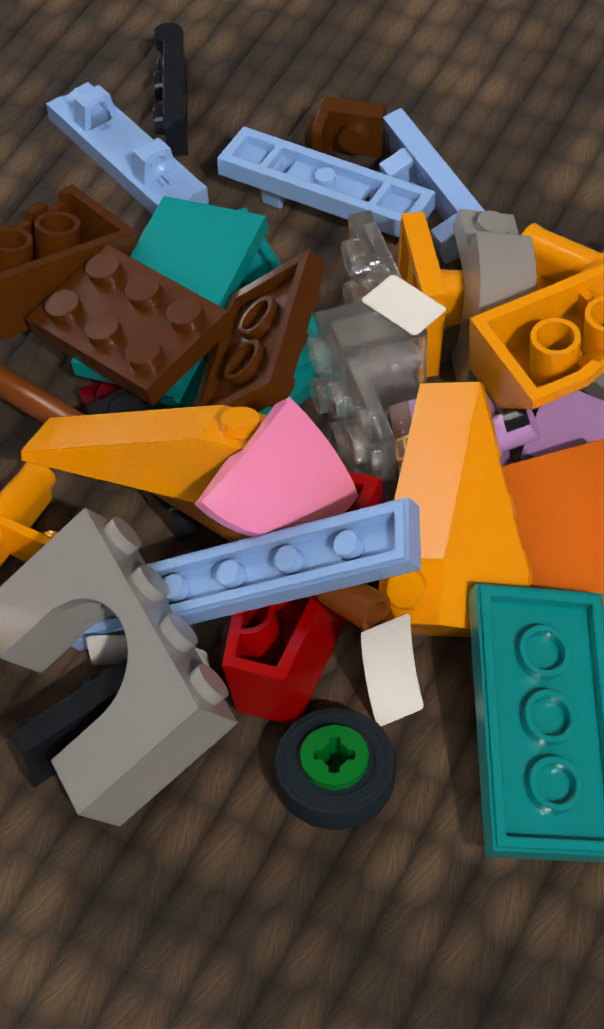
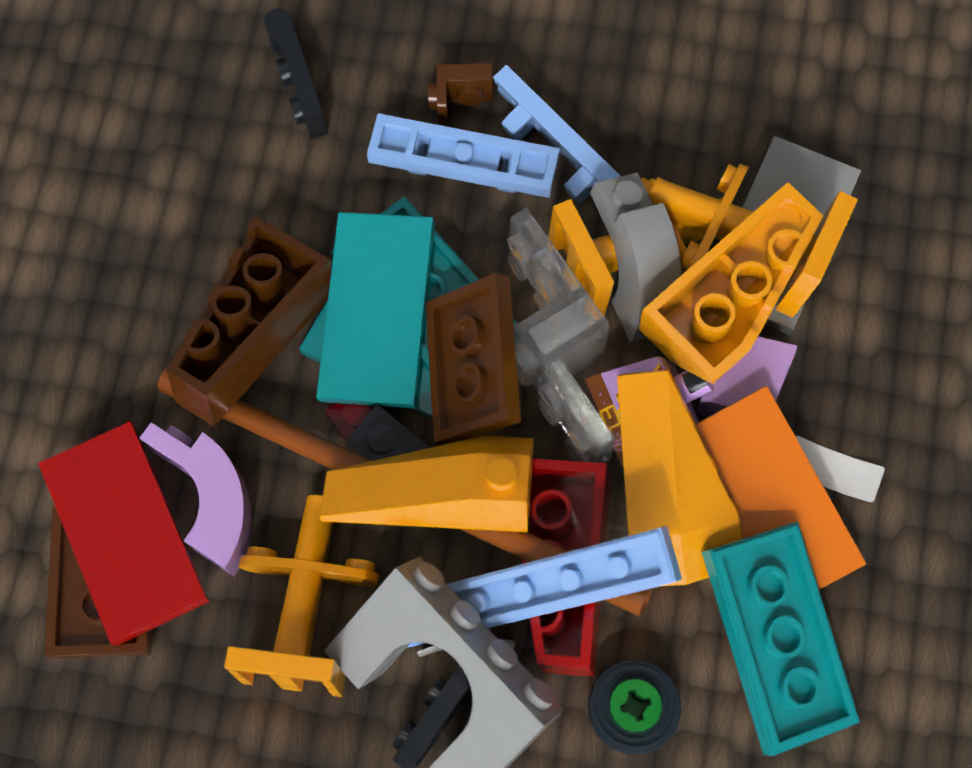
camera: 15 degrees left, 20 degrees up
reddish brown plate [26,244,234,406] -> none
light blue hinge [46,82,209,215] -> none
bright pink brick [195,397,359,537] -> none
white sticker [361,614,424,726] -> none
white sticker [362,275,446,336] -> none

